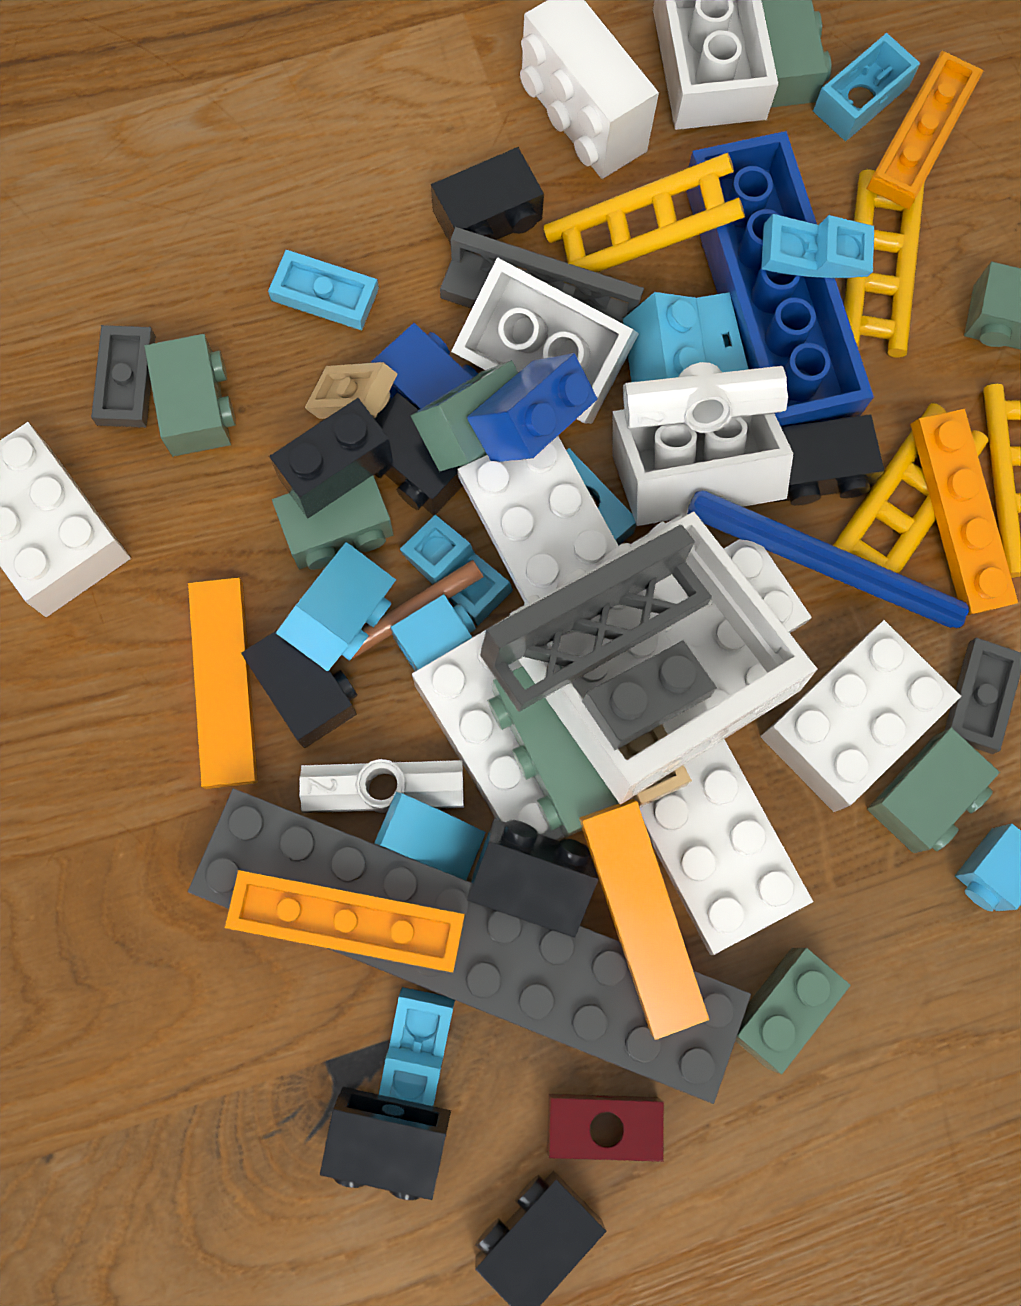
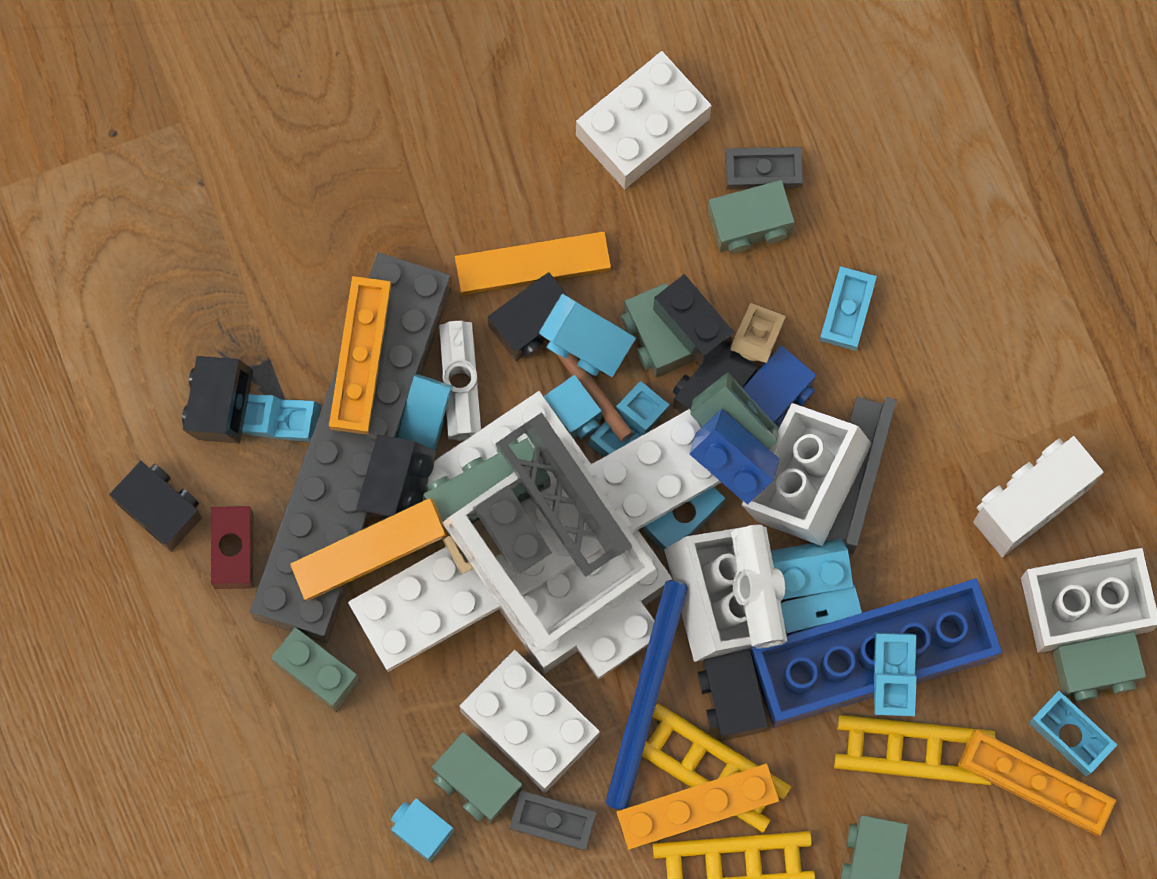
camera: 90 degrees right, 0 degrees up
black brick [431,147,544,253] -> none
yellow bar [544,152,745,284] -> none

